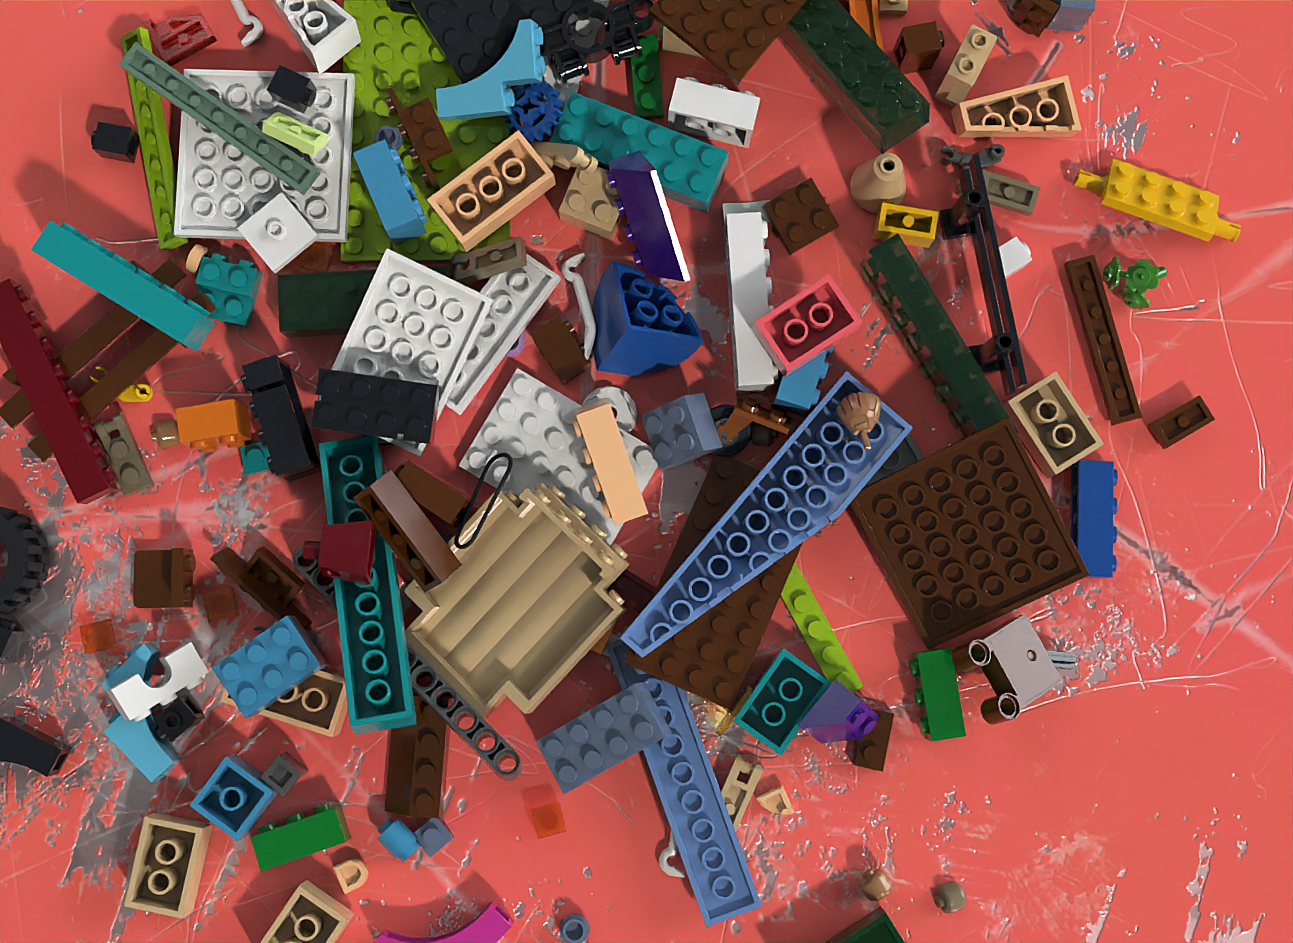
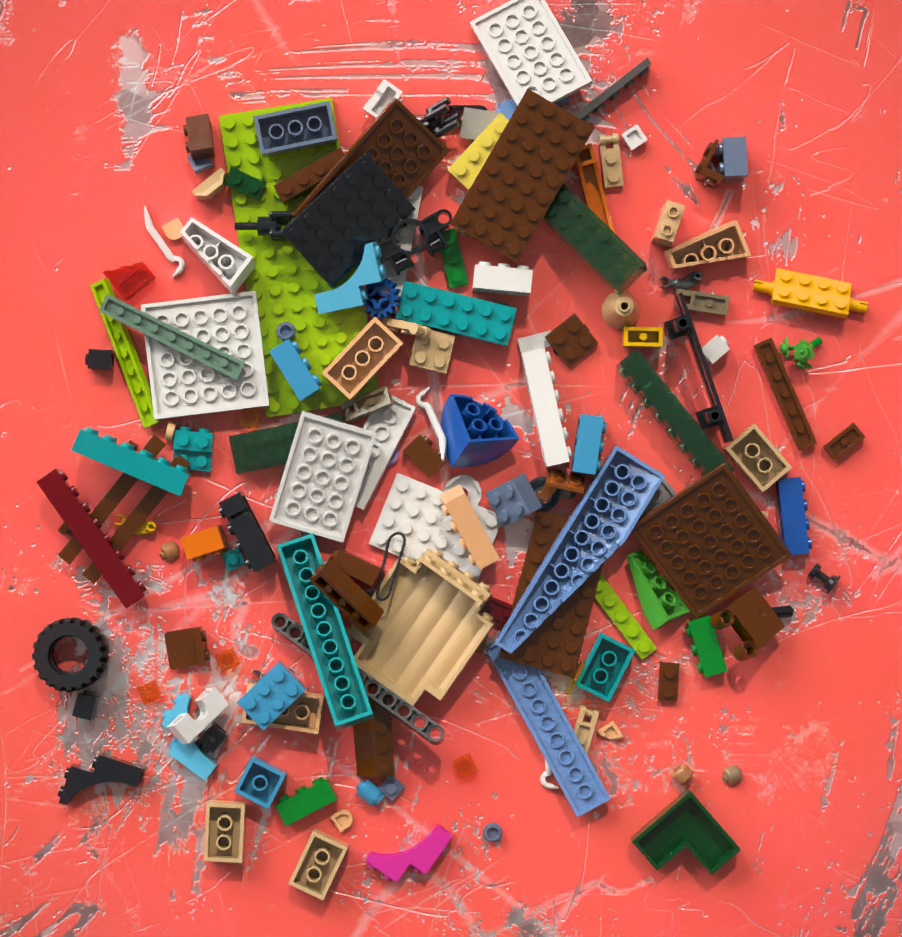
camera: 15 degrees left, 5 degrees up
dark tan plate [94,412,154,497] -> none
reddish brown bracket [210,546,313,630] -> none
white plate [237,192,320,273] -> none
dark grey panel [260,752,308,797] -> none
yellowish green plate [262,111,328,156] -> none
black brick [267,65,317,114] -> none
dark red torso [303,521,377,585] -> none
black piece [311,368,441,444] -> none
reddish brown bracket [385,86,454,192] -> none
sand blue brick [536,681,672,794] -> none
dark purple slope [605,150,690,282] -> none
coral brick [752,274,862,378] -> none
dark purple slope [798,679,880,744] -> none
medium nougat piece [837,392,881,450] -> none
reddish brown brick [893,21,945,75] -> none
none -> bright green wedge [626,550,691,631]
none -> black piece [808,564,841,594]

